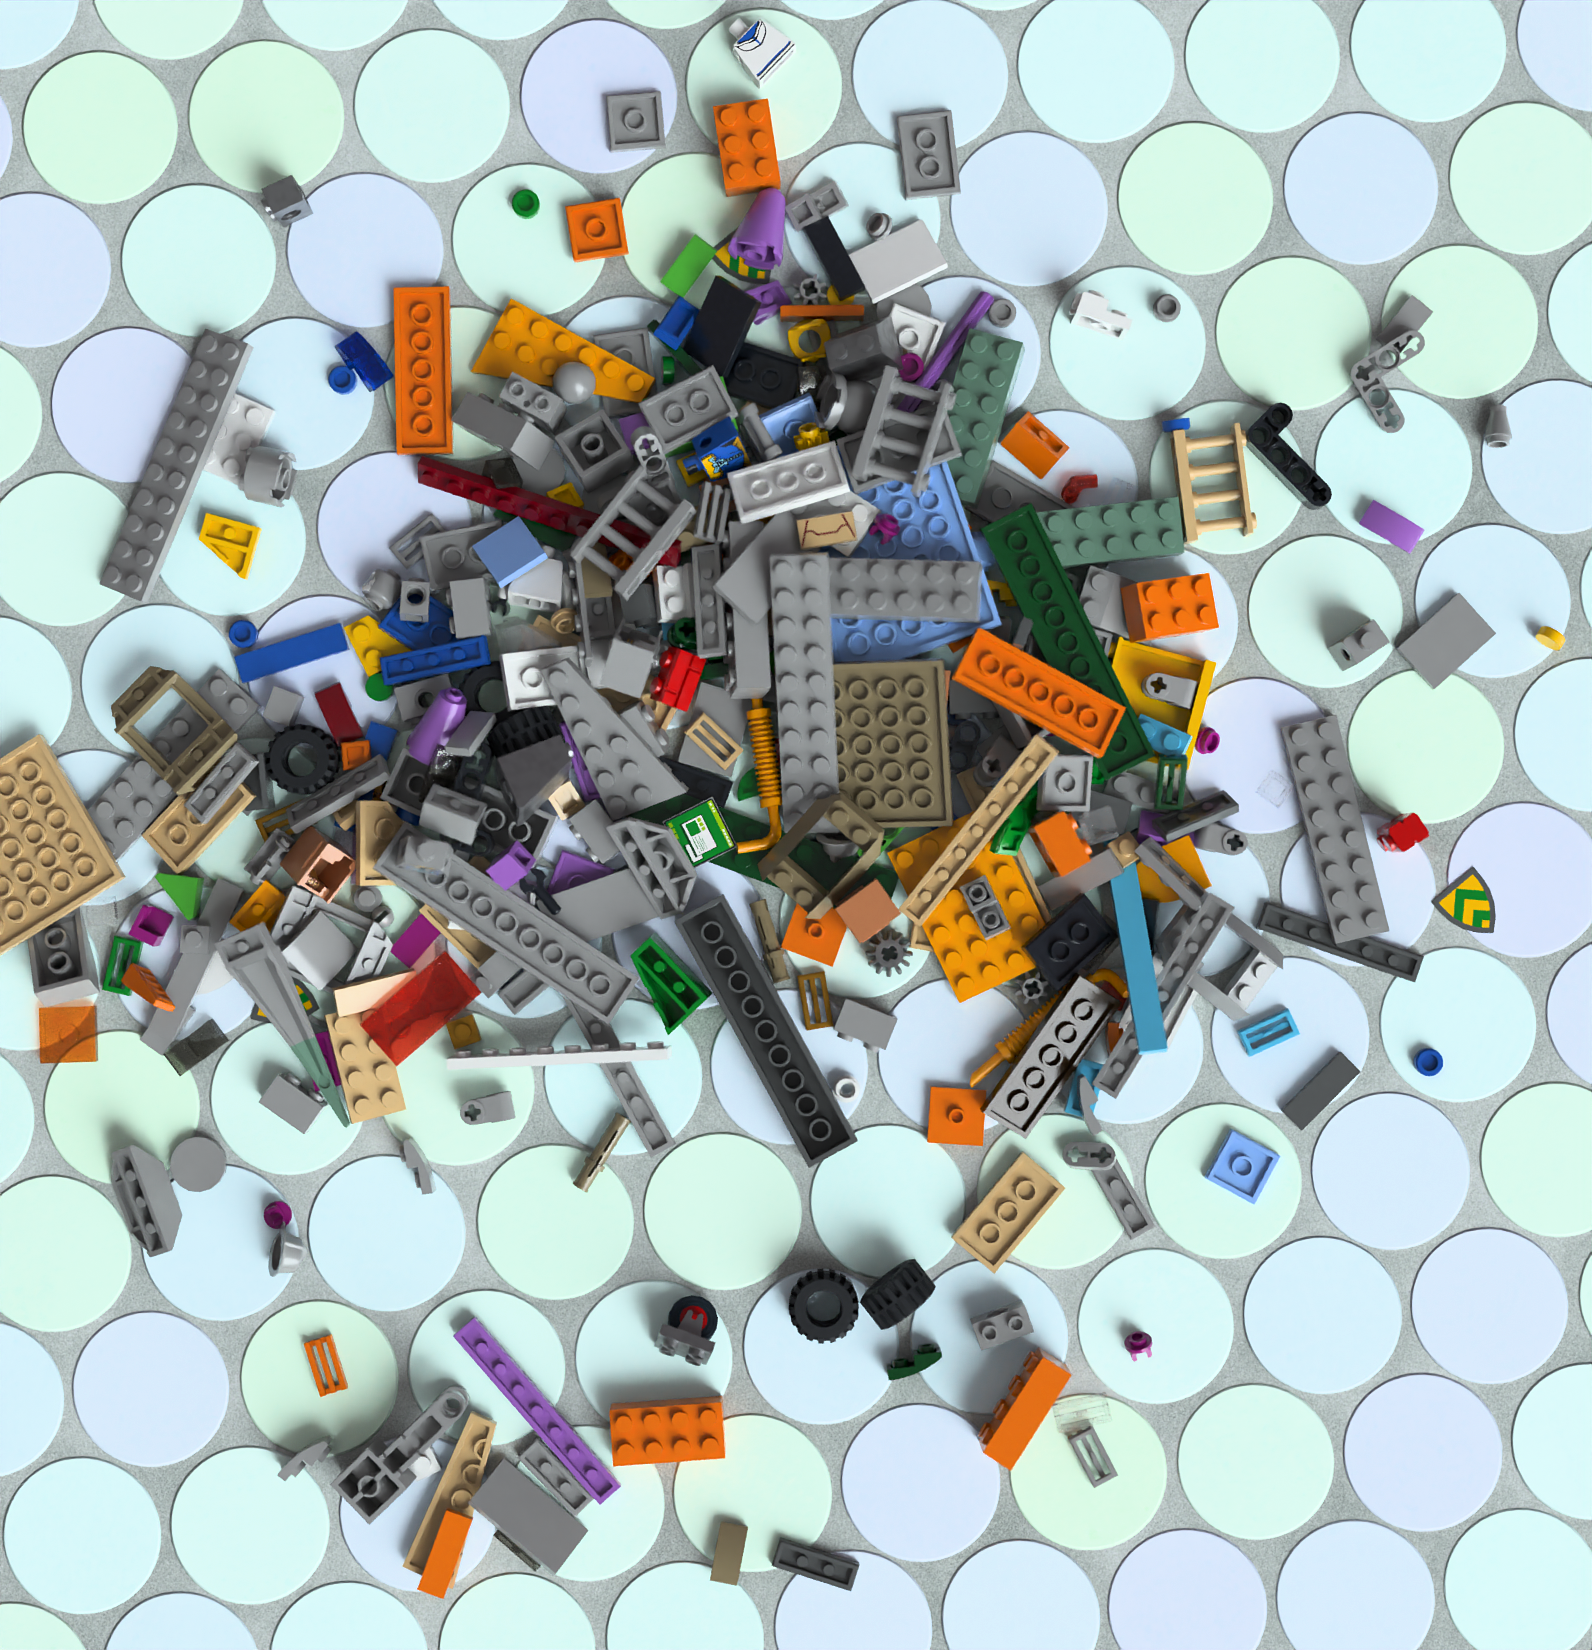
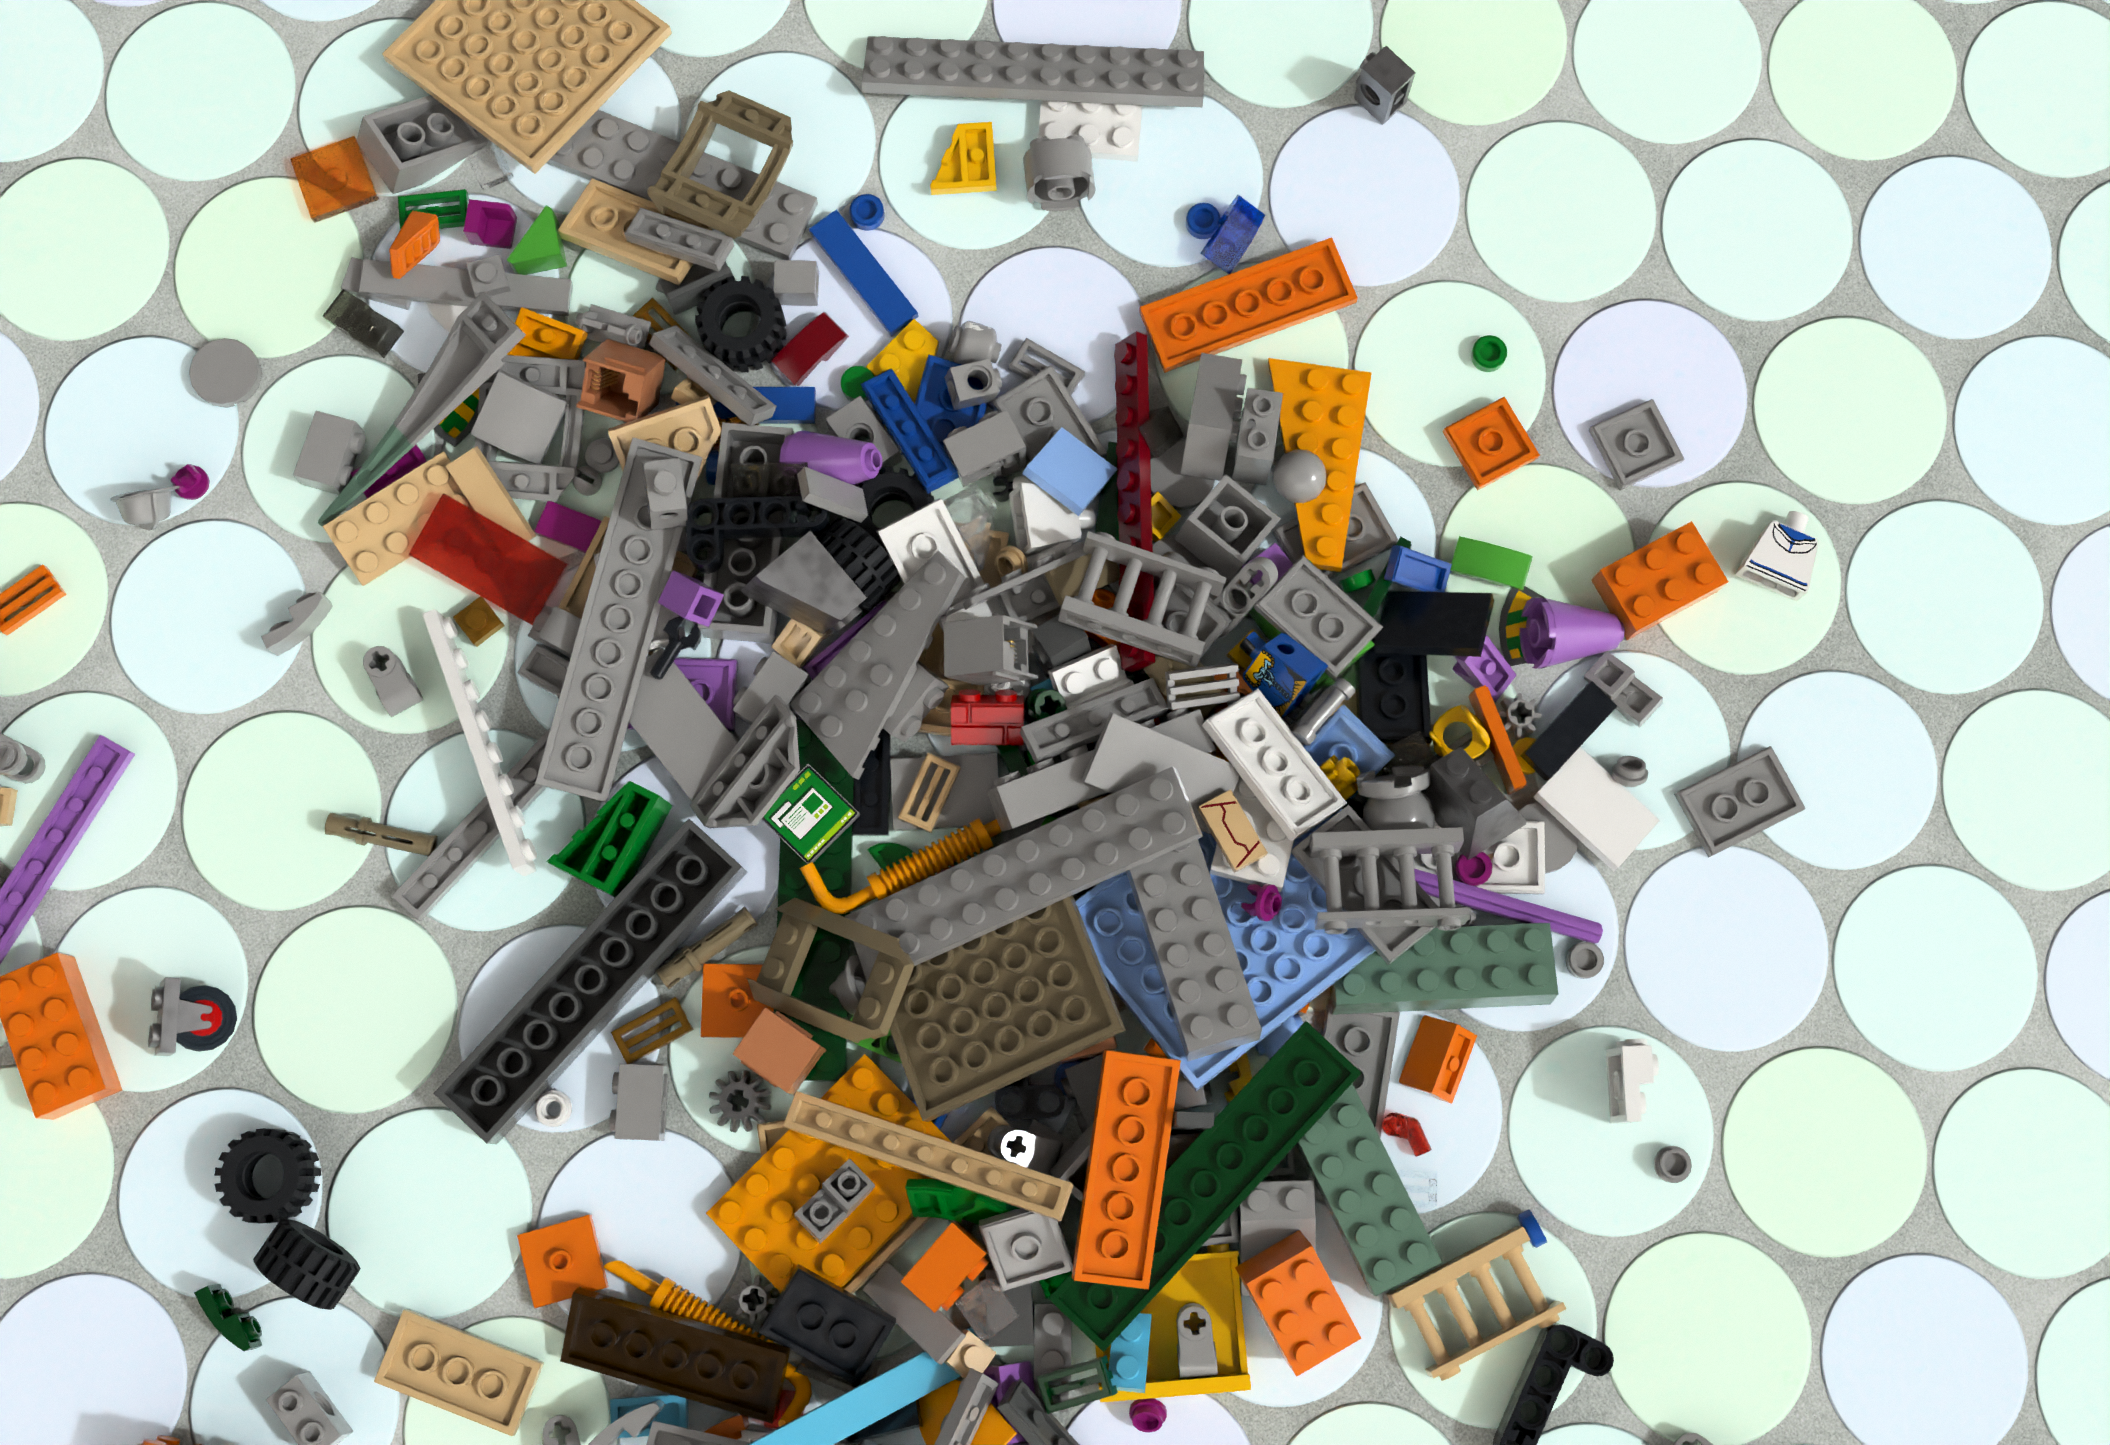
camera: 75 degrees right, 10 degrees down
light grey wedge [111,1144,183,1258] -> none
orange tile [341,740,372,771] -> none
light grey panel [419,784,487,845] -> none

